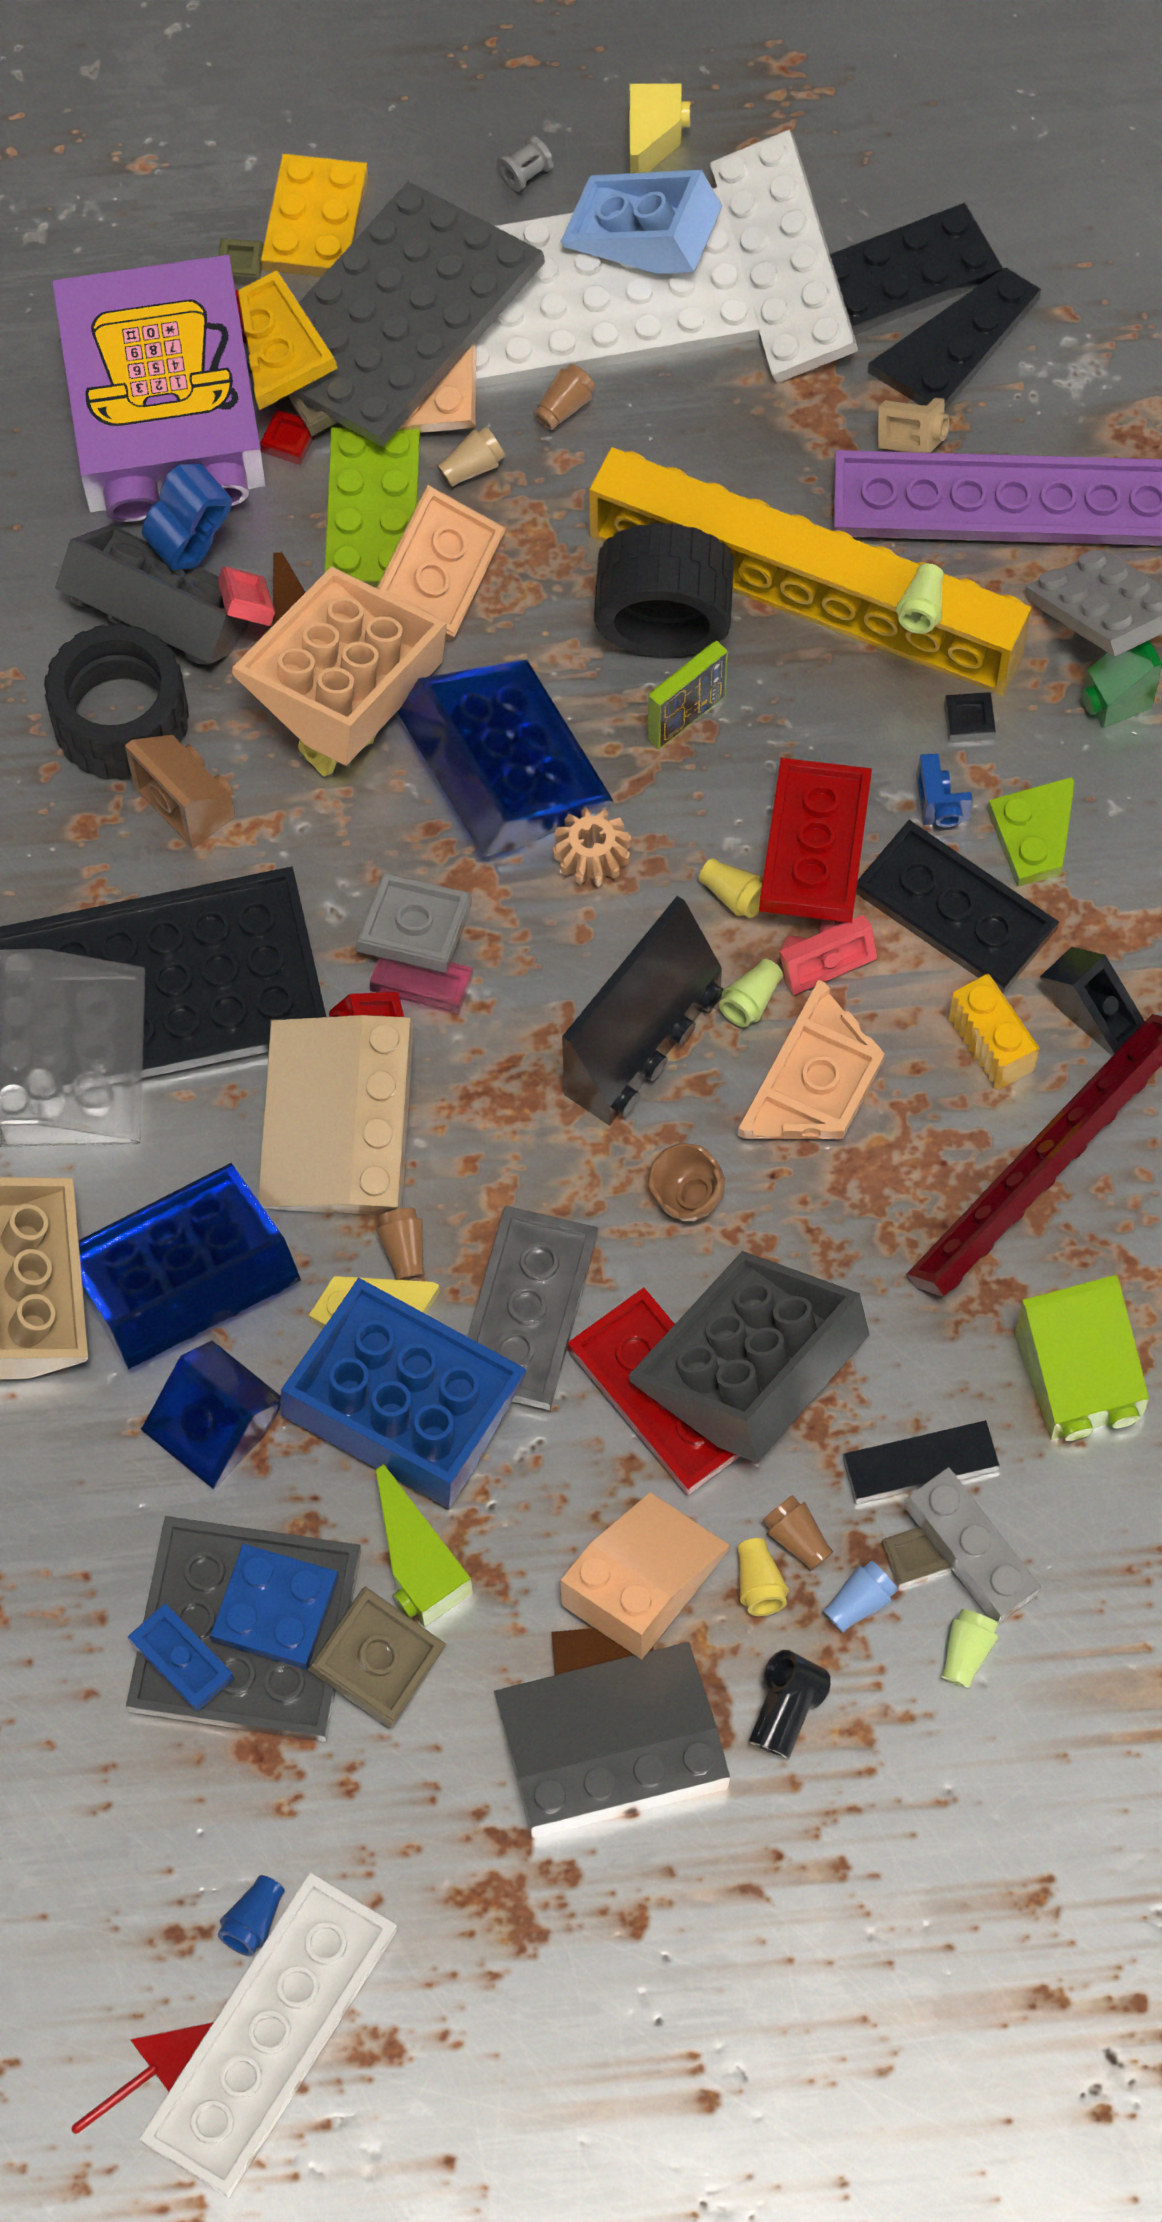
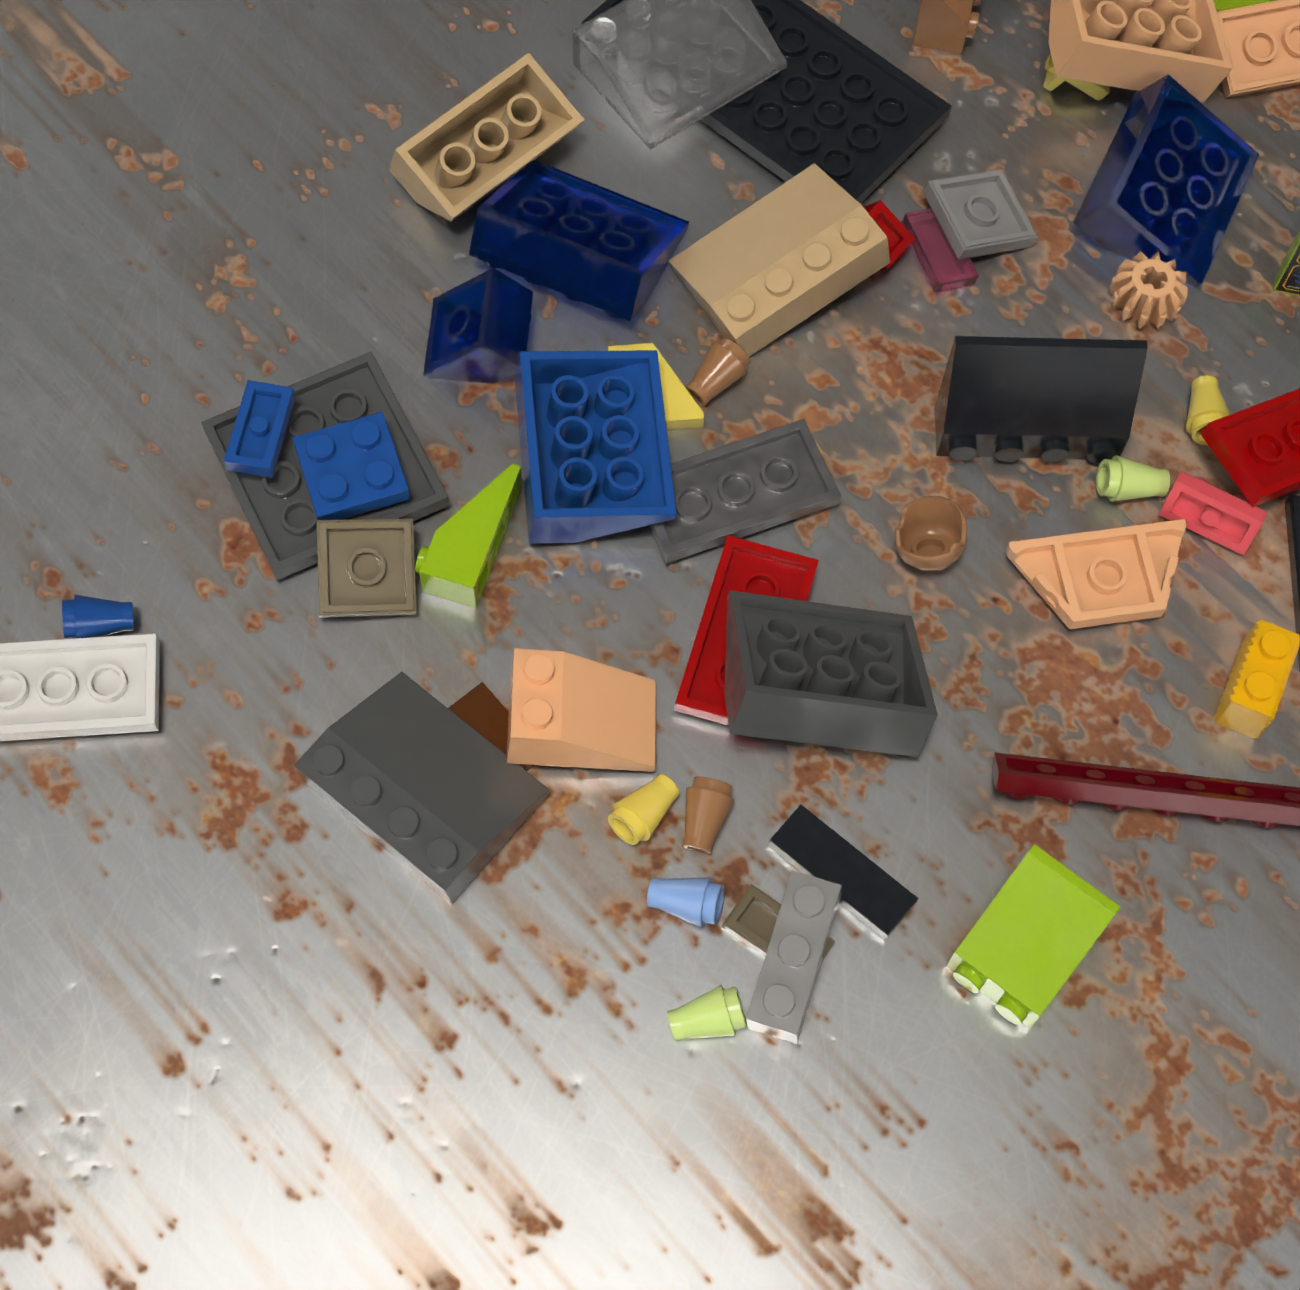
camera: 50 degrees right, 0 degrees up
black piece [749,1650,831,1759] -> none

